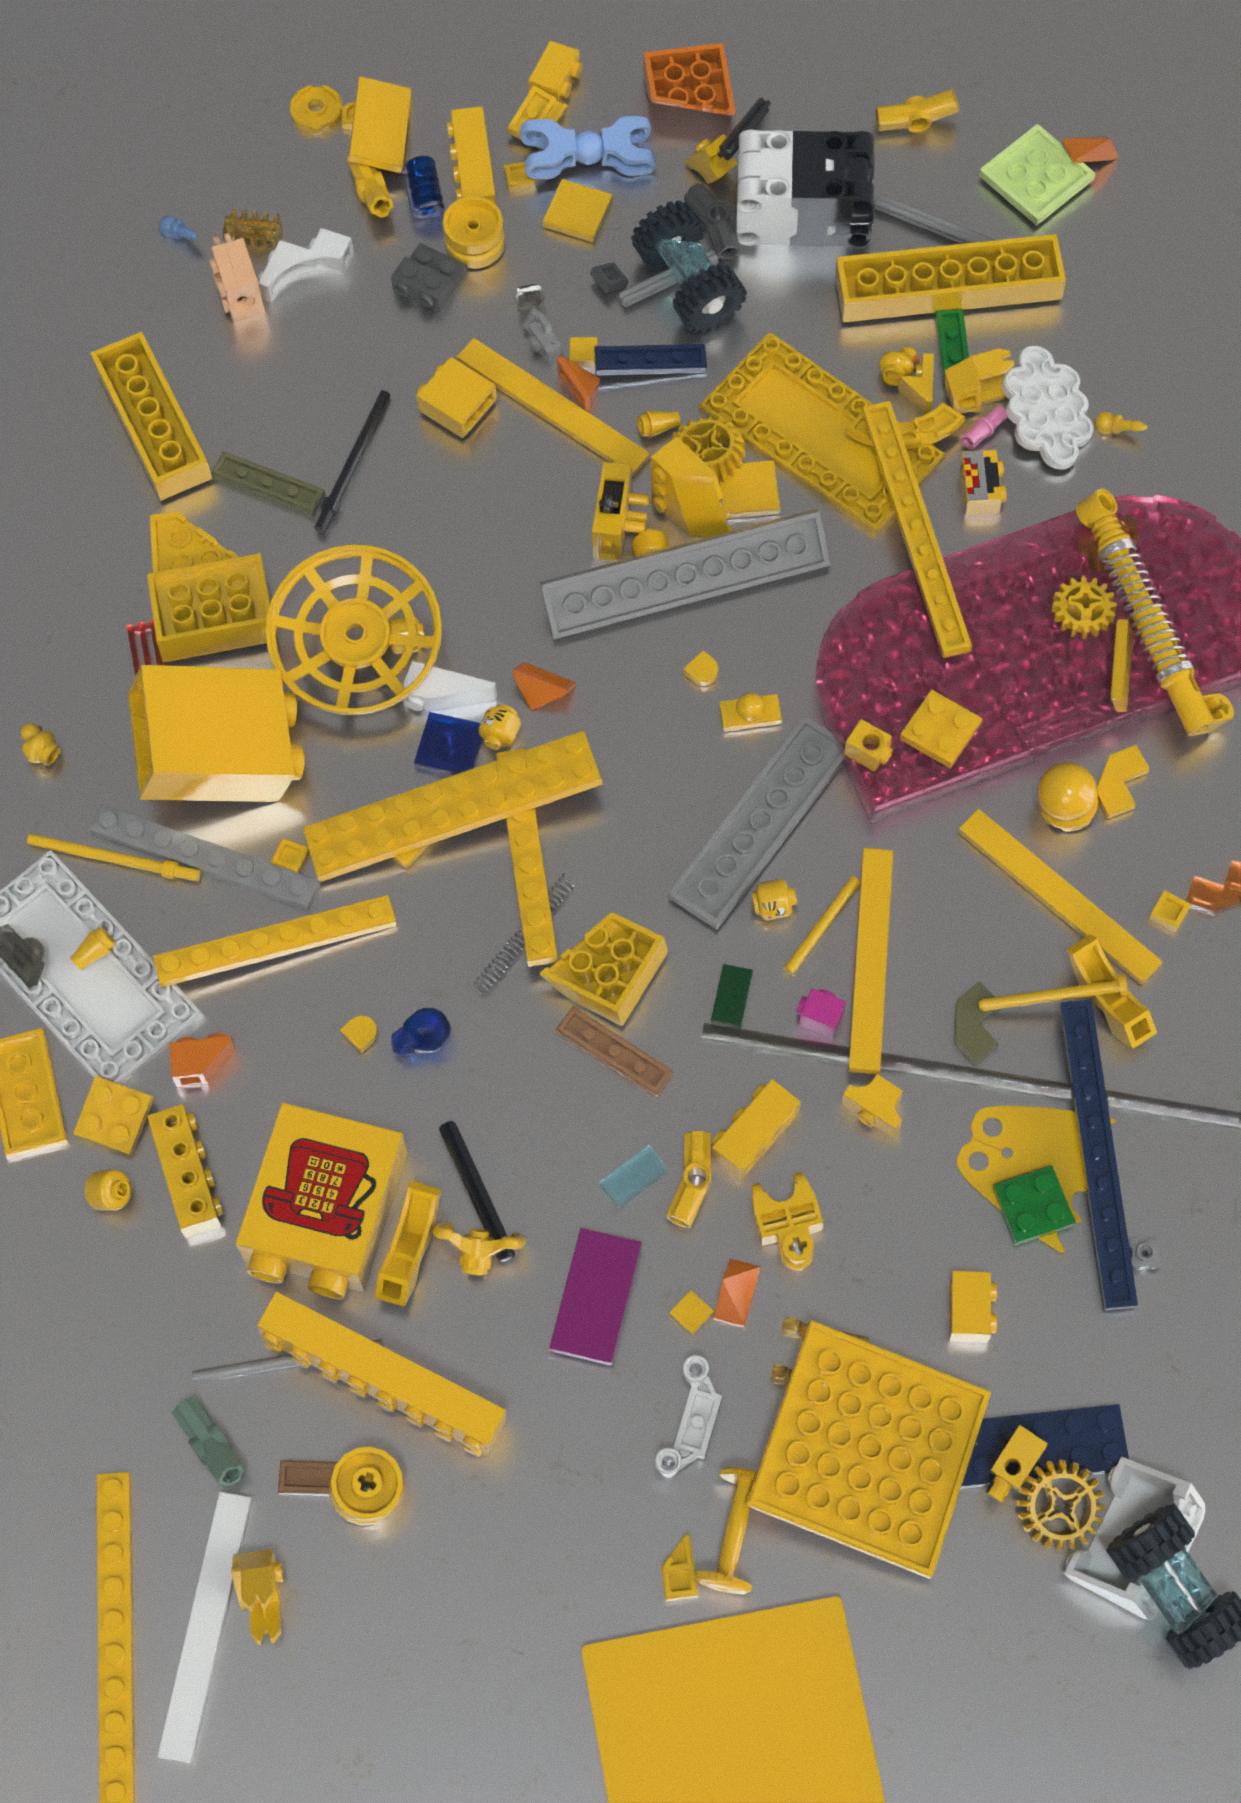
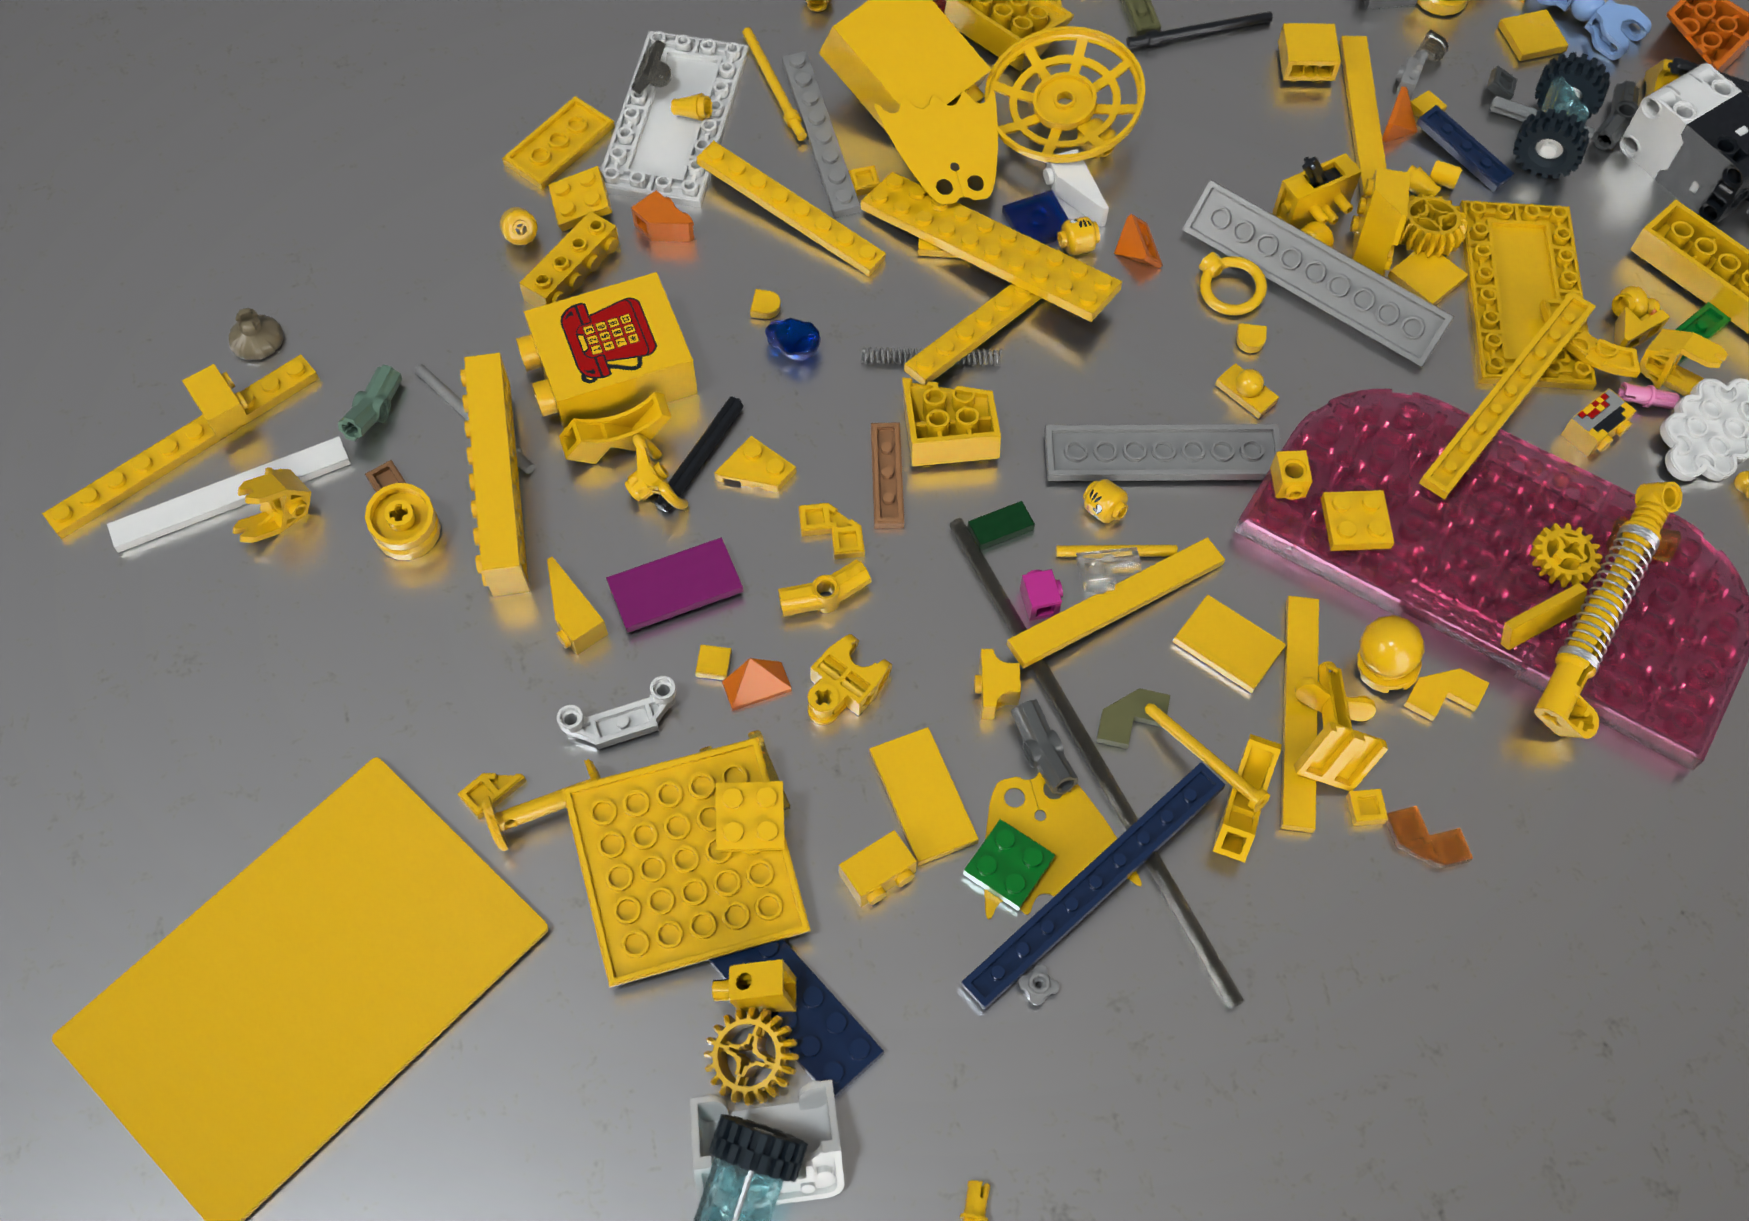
camera: 50 degrees right, 5 degrees down
clear light blue tile [599,1145,668,1209] -> none
yellow brick [711,1079,801,1180] -> none
none -> yellow brick [182,364,249,437]
none -> dark tan hair [228,308,284,360]
none -> yellow slope [547,556,608,655]
none -> yellow wing [714,436,796,492]
none -> yellow plate [715,781,785,852]
none -> yellow tile [798,503,865,560]
none -> yellow tile [869,727,979,866]
none -> yellow piece [874,90,998,204]
none -> dark grey piece [1010,699,1078,795]
none -> clear plate [1076,547,1141,594]
none -> yellow tile [1173,594,1287,694]
none -> yellow piece [1199,252,1267,316]
none -> yellow piece [1294,661,1388,791]
none -> yellow brick [1429,160,1462,190]

